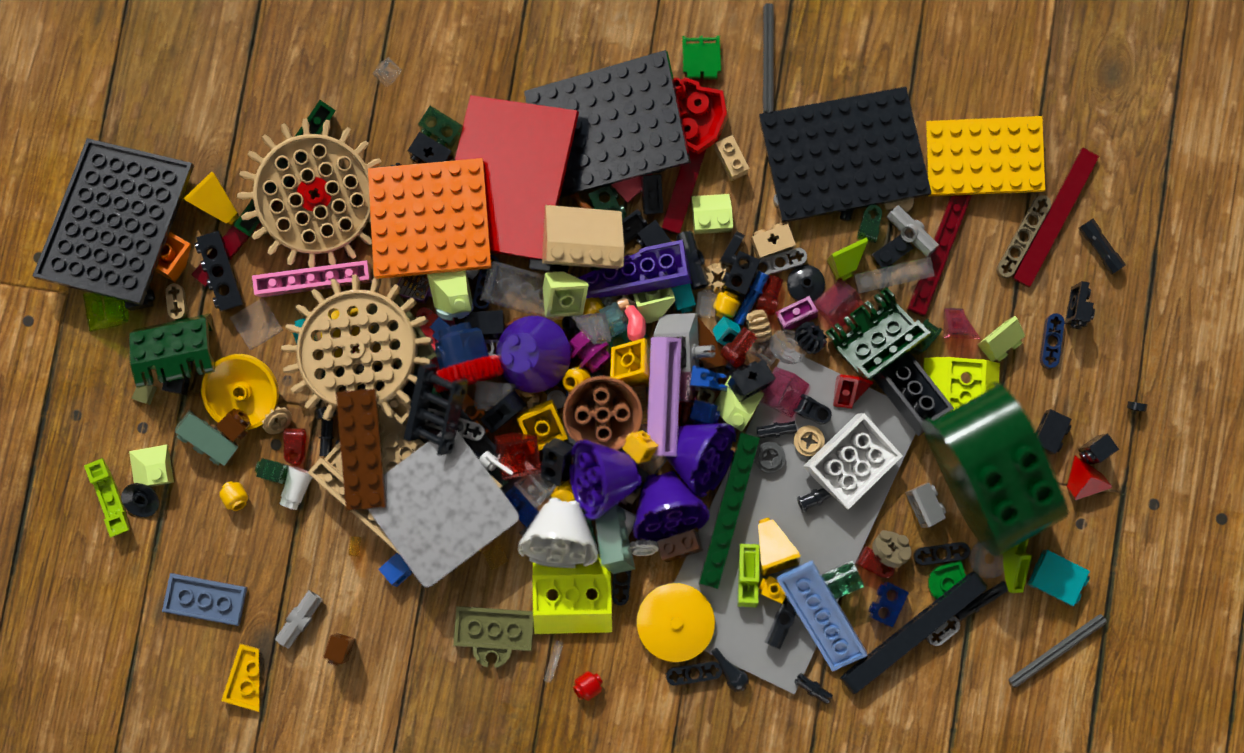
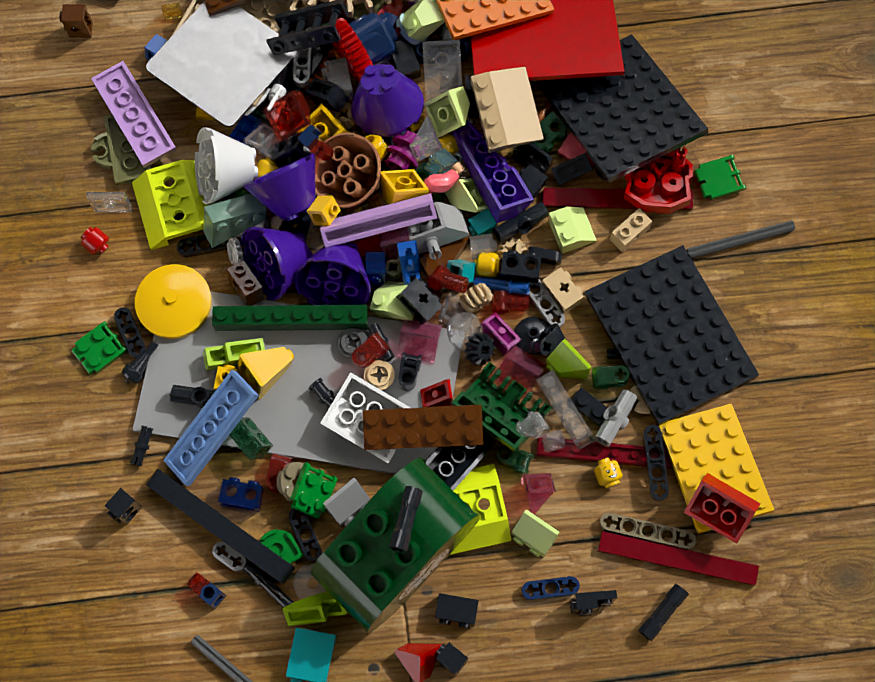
camera: 80 degrees right, 10 degrees down
none -> green plate [71,321,128,375]
none -> lavender plate [91,61,177,168]
none -> black brick [105,488,143,525]
none -> leg [186,571,227,609]
none -> green plate [290,462,337,519]
none -> leg [298,124,334,161]
none -> clear red piece [352,332,390,368]
none -> reddish brown plate [363,405,483,450]
none -> black axle [389,486,423,553]
none -> clear piece [516,411,550,438]
none -> black piece [529,323,567,356]
none -> clear slope [541,430,565,452]
none -> yellow head [594,458,623,488]
none -> black beam [643,425,669,502]
none -> red slope [684,473,761,544]

